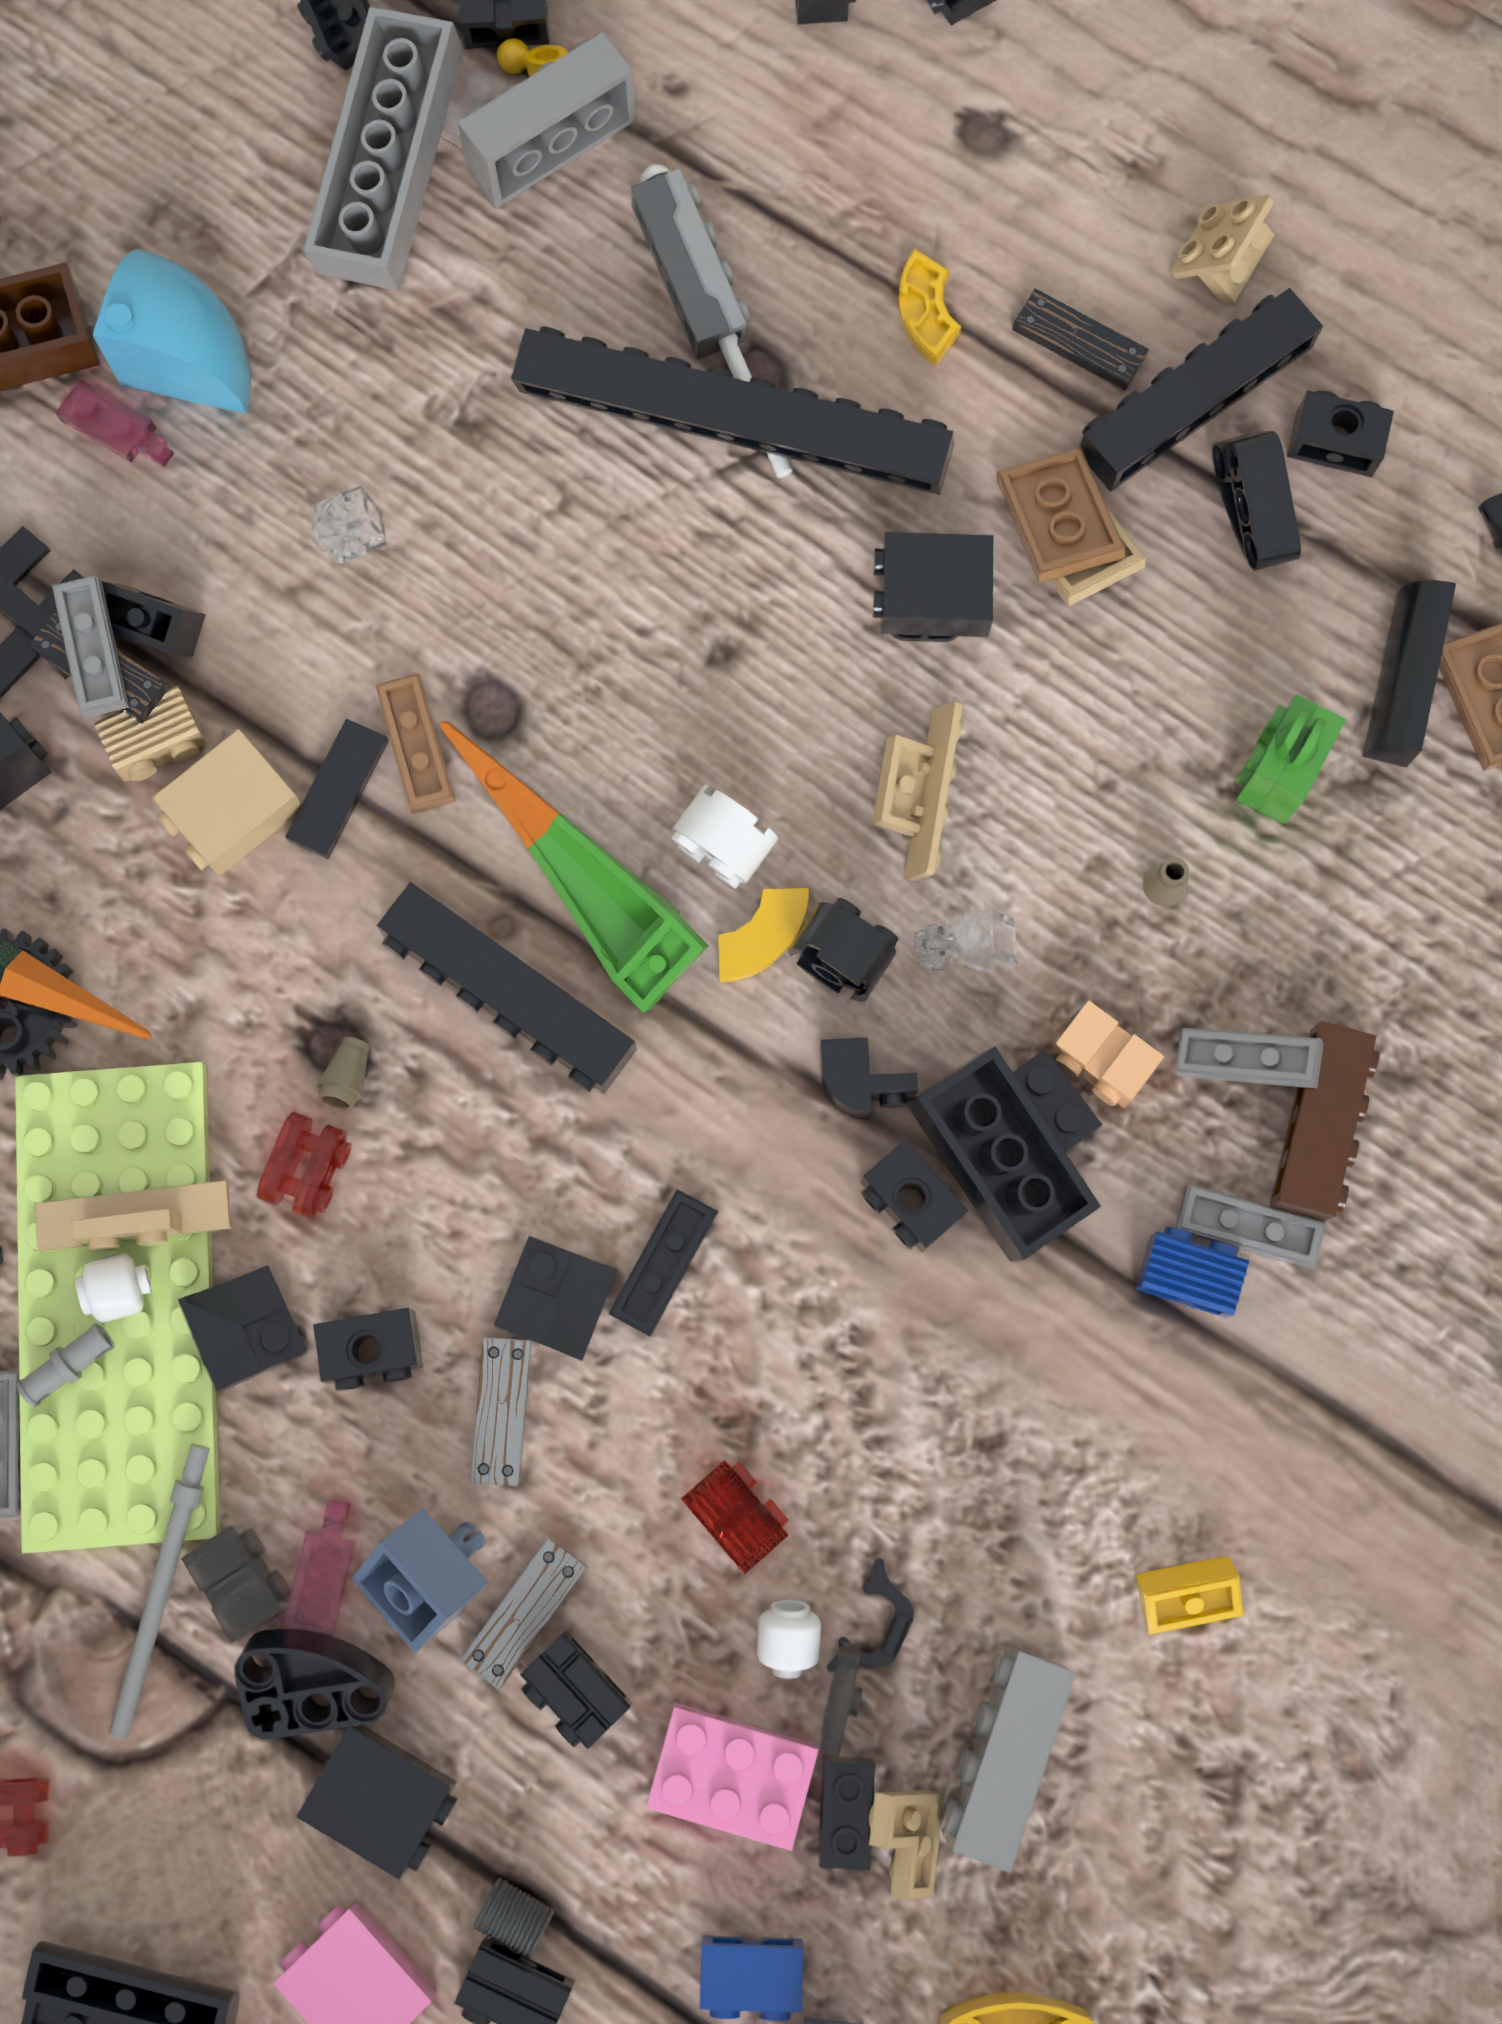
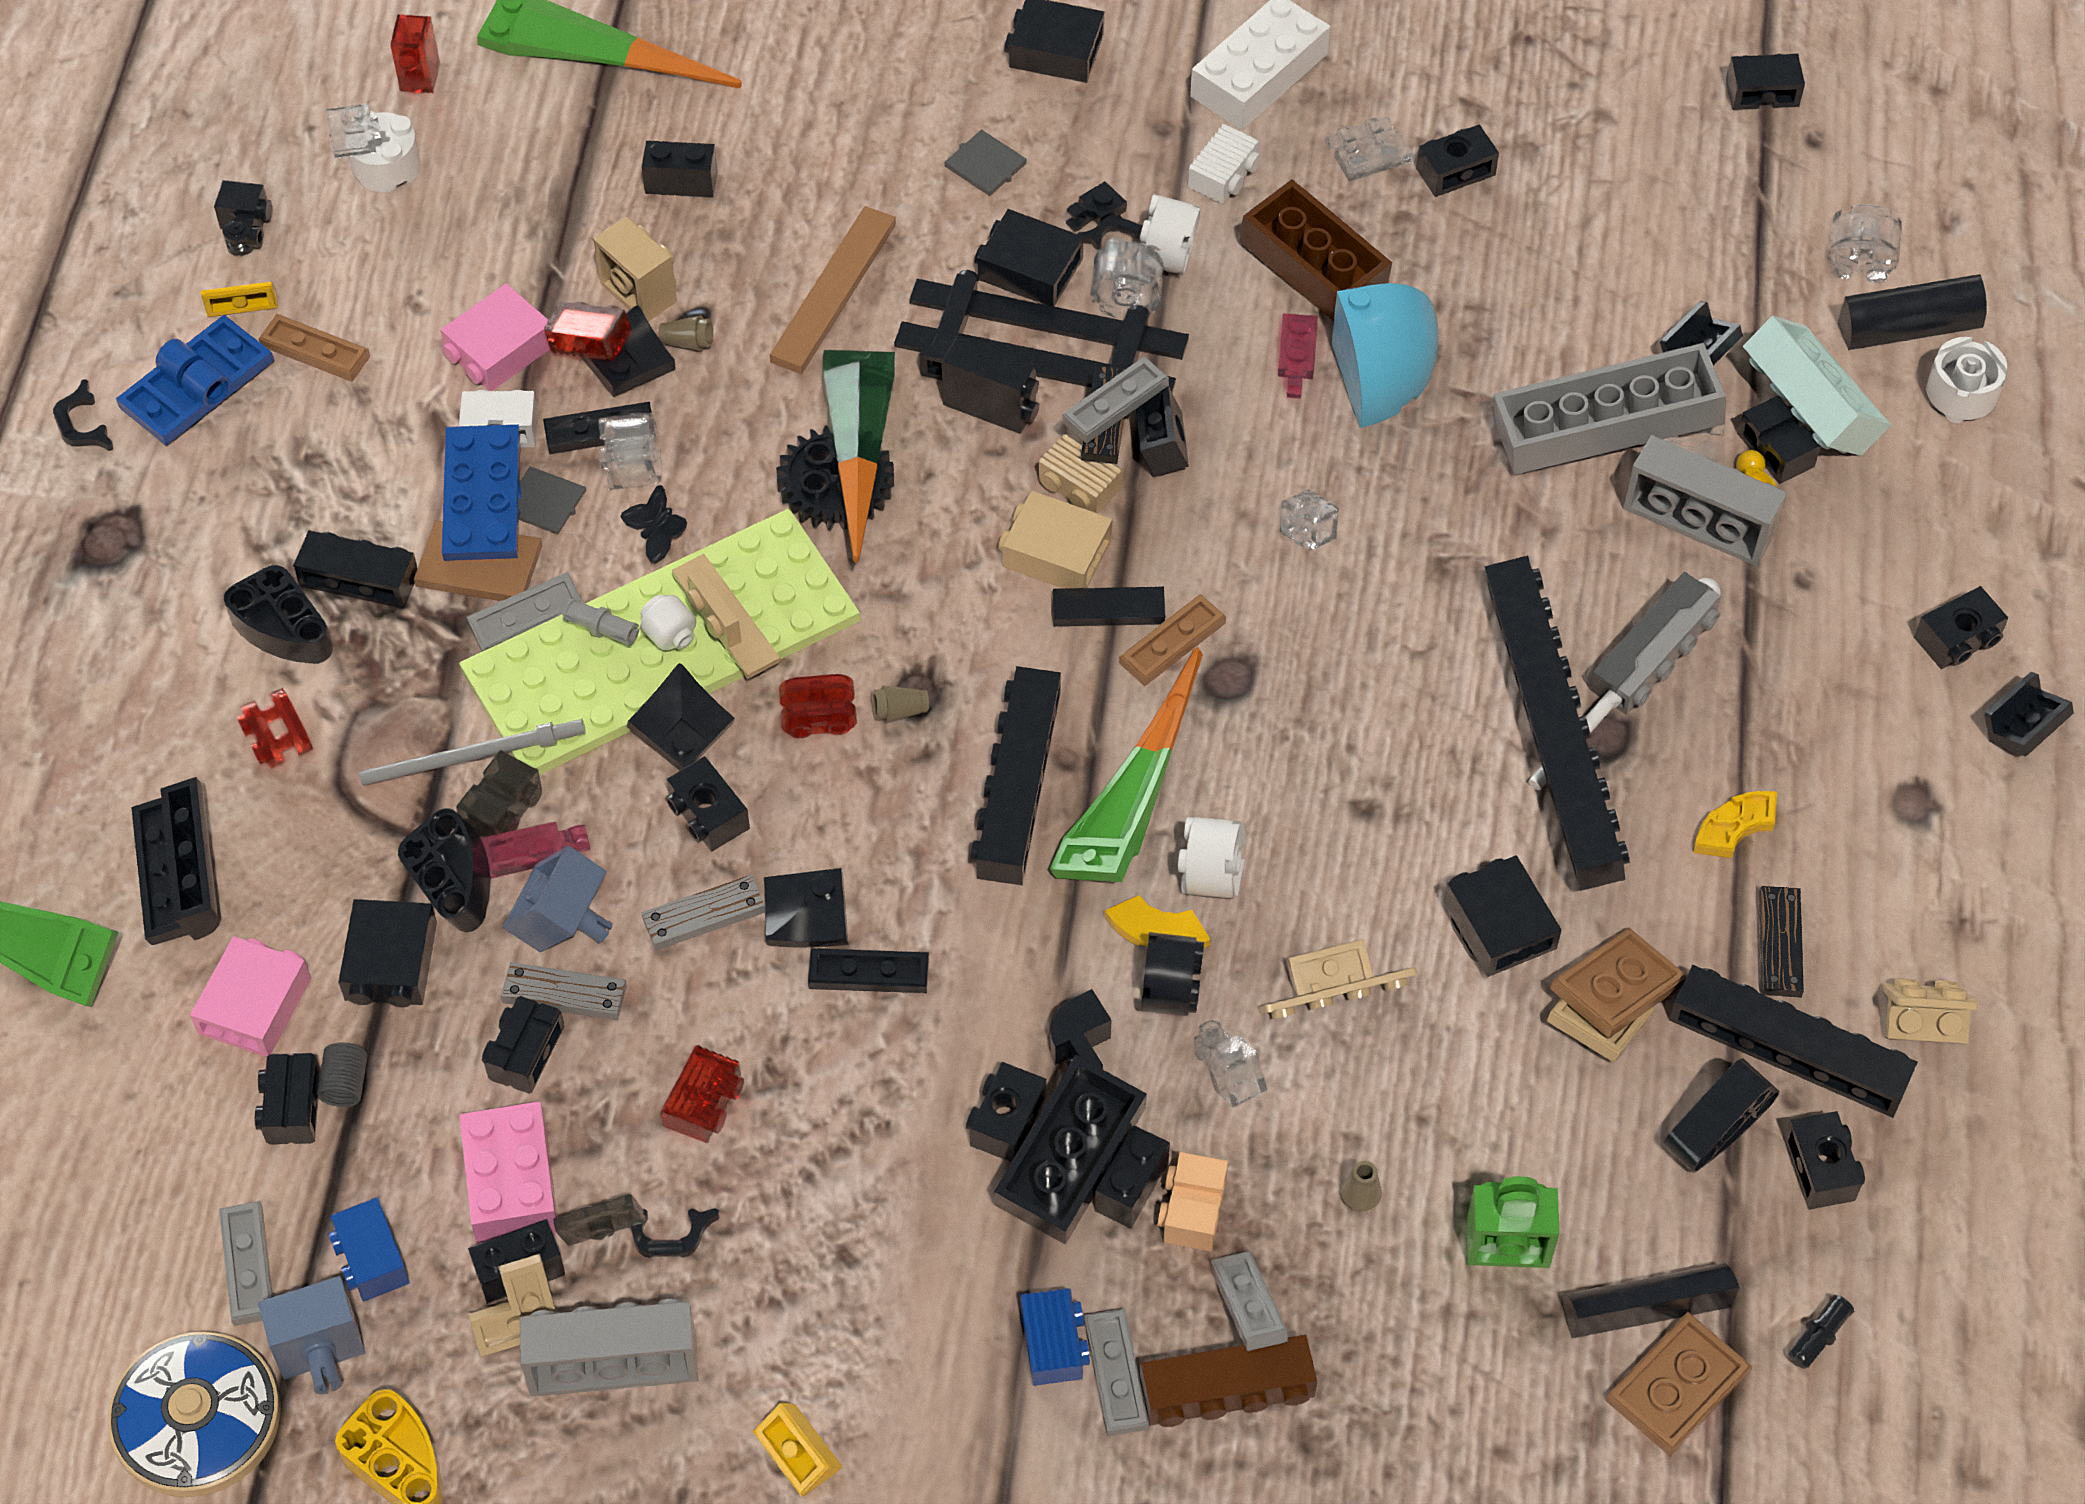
camera: 65 degrees right, 20 degrees down
white head [756,1600,822,1679] -> none

